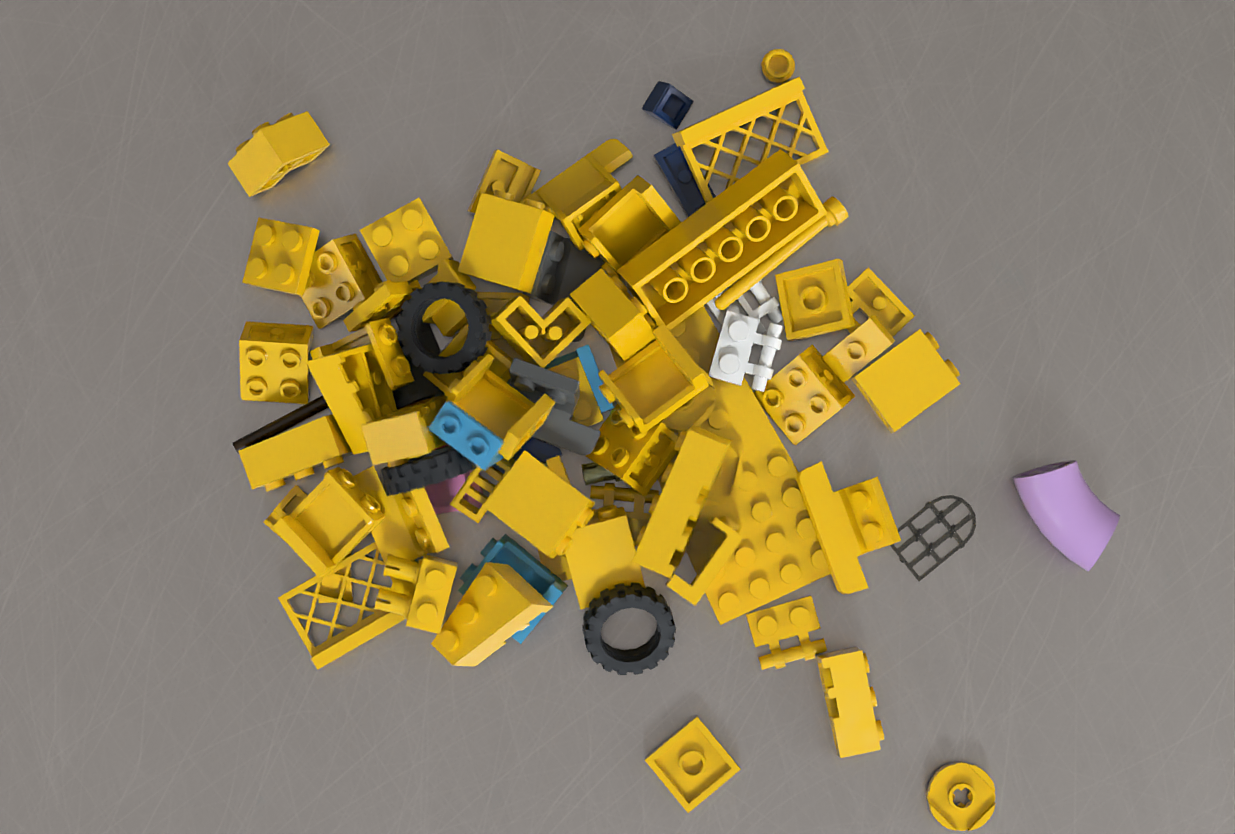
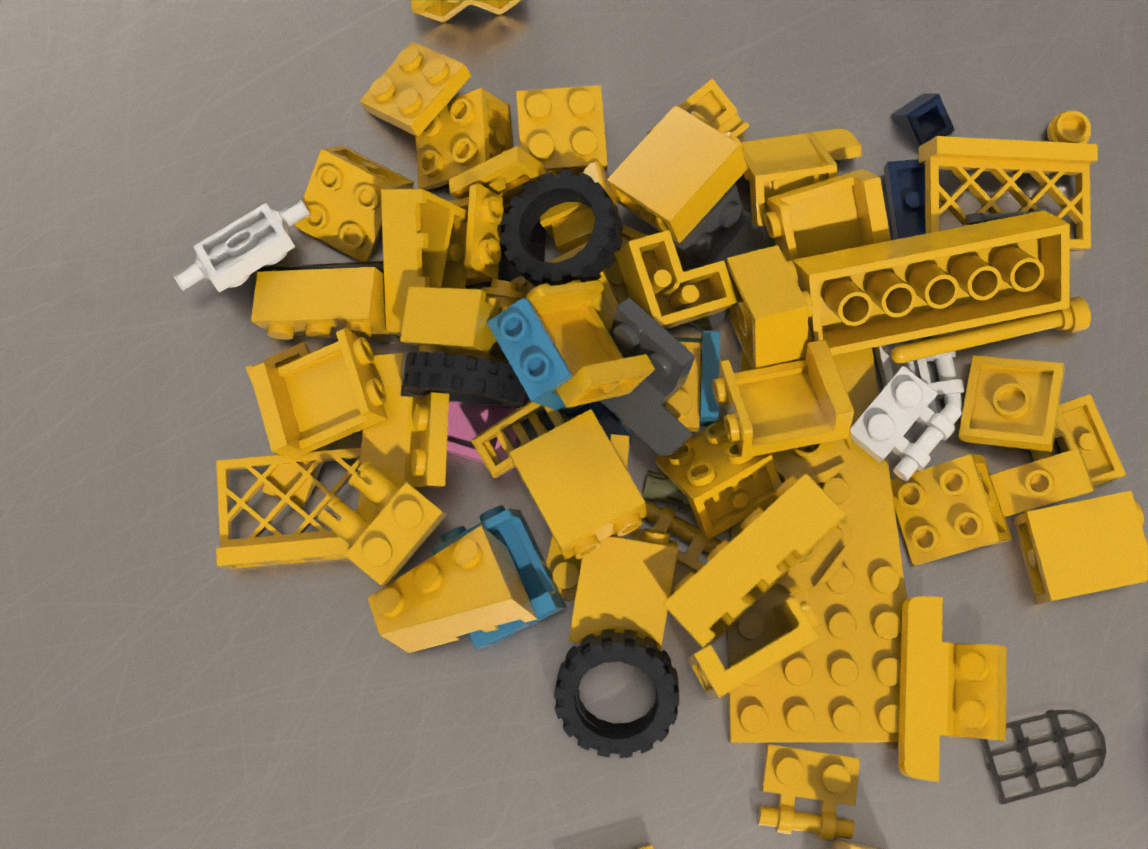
camera: 25 degrees right, 10 degrees down
none -> white plate [173,199,310,293]
none -> yellow plate [481,280,525,308]
none -> dark grey hinge [966,207,1051,225]

